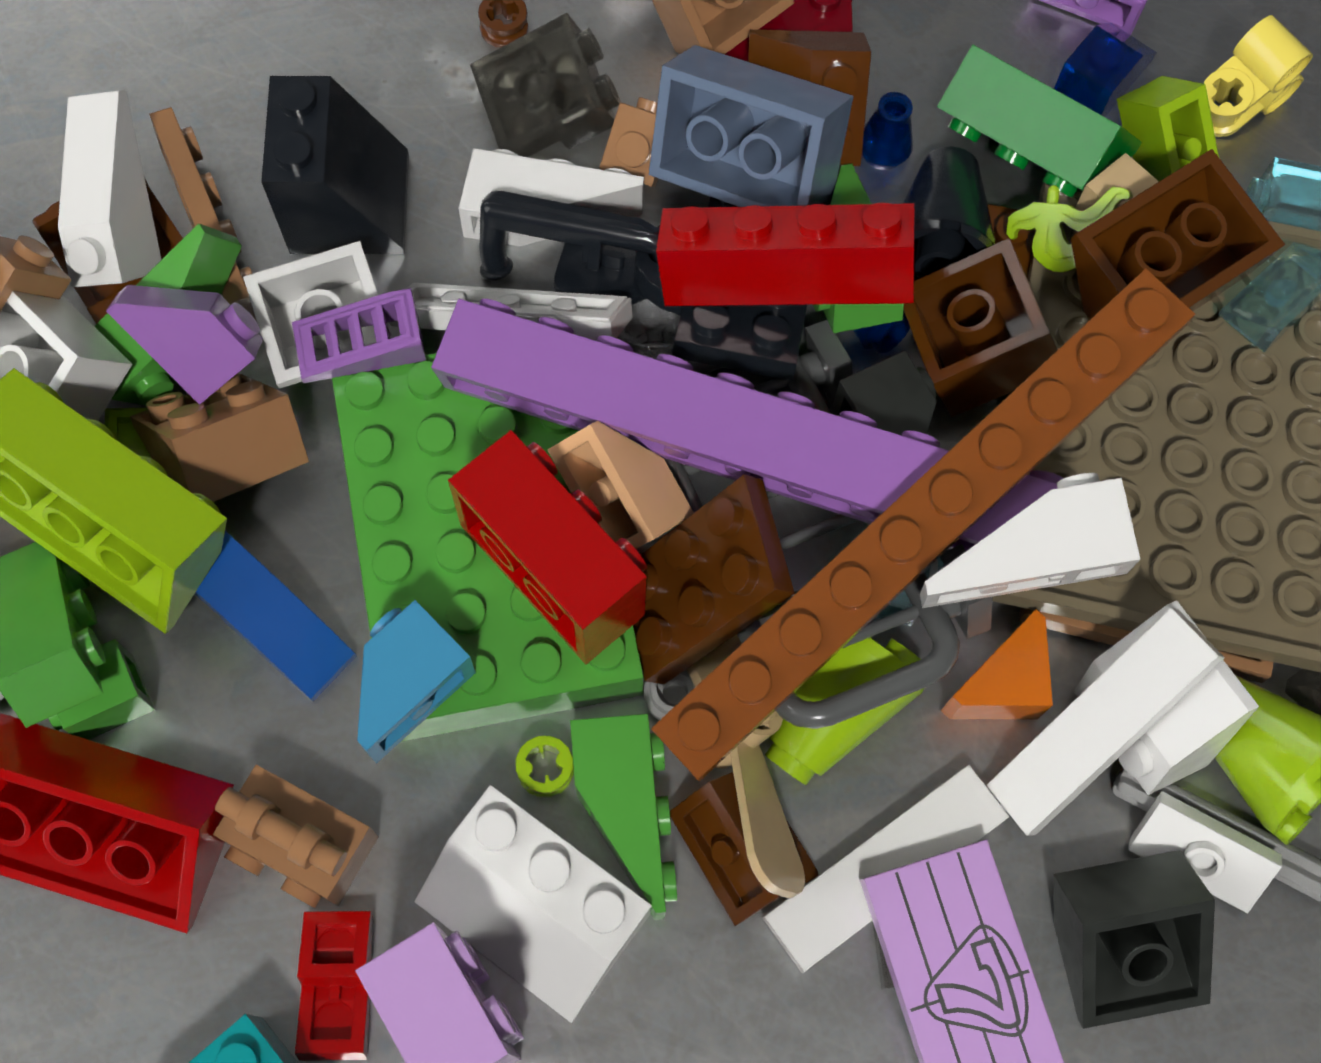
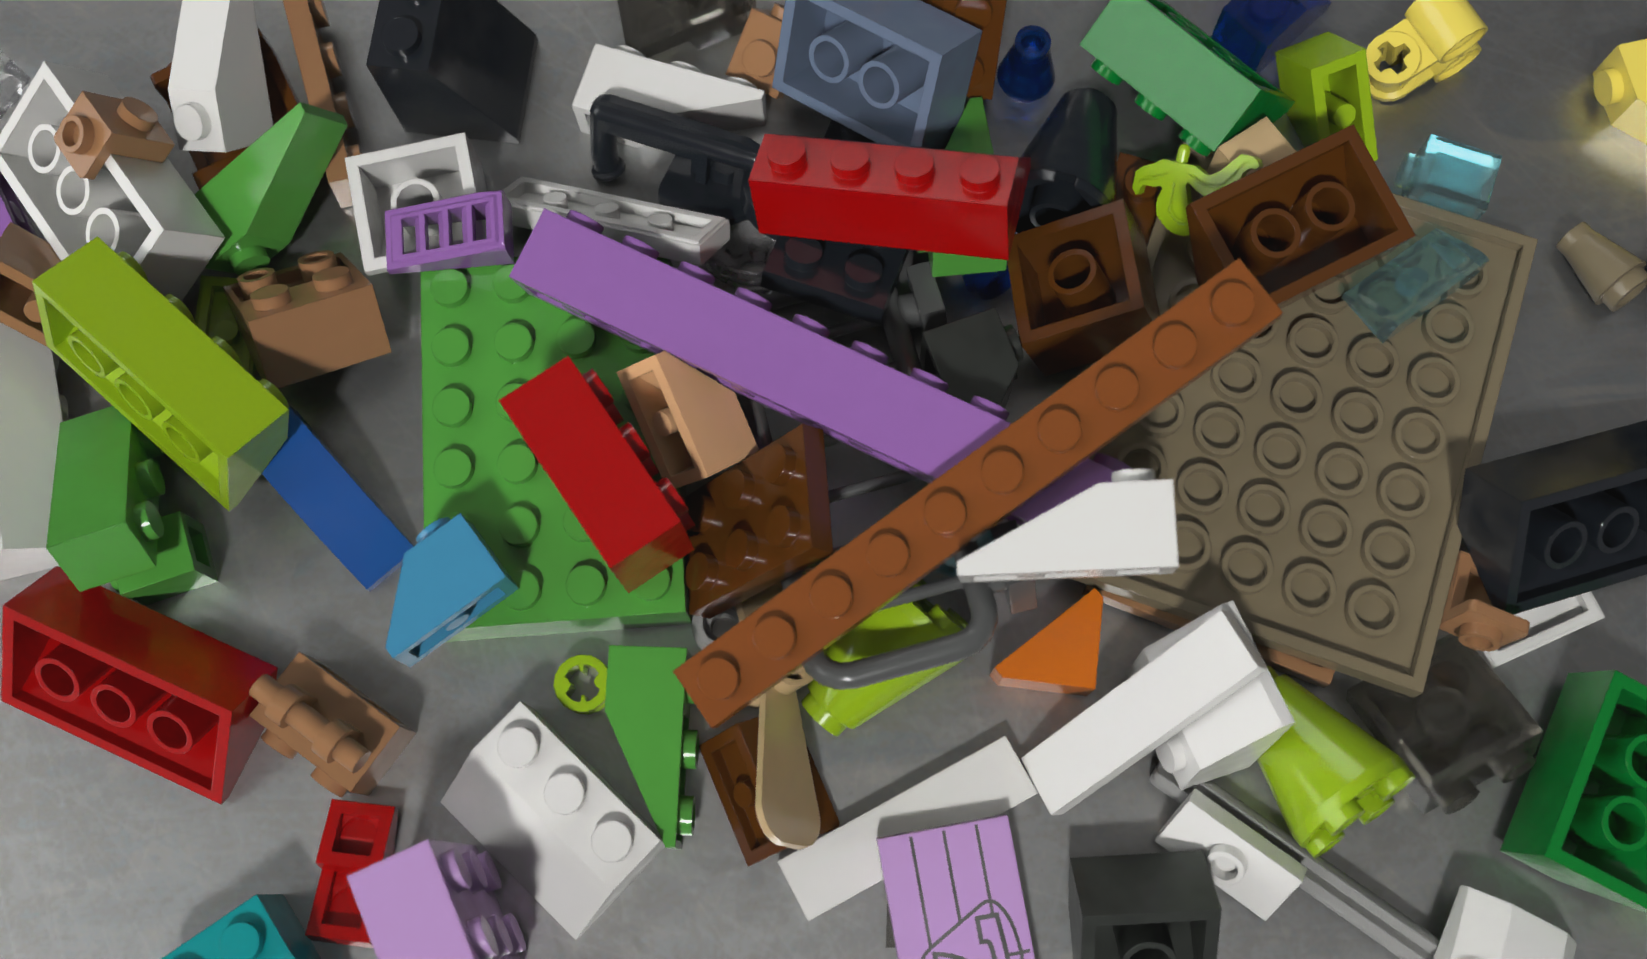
camera: 15 degrees right, 5 degrees up
medium lavender slope [106,285,263,405] -> none

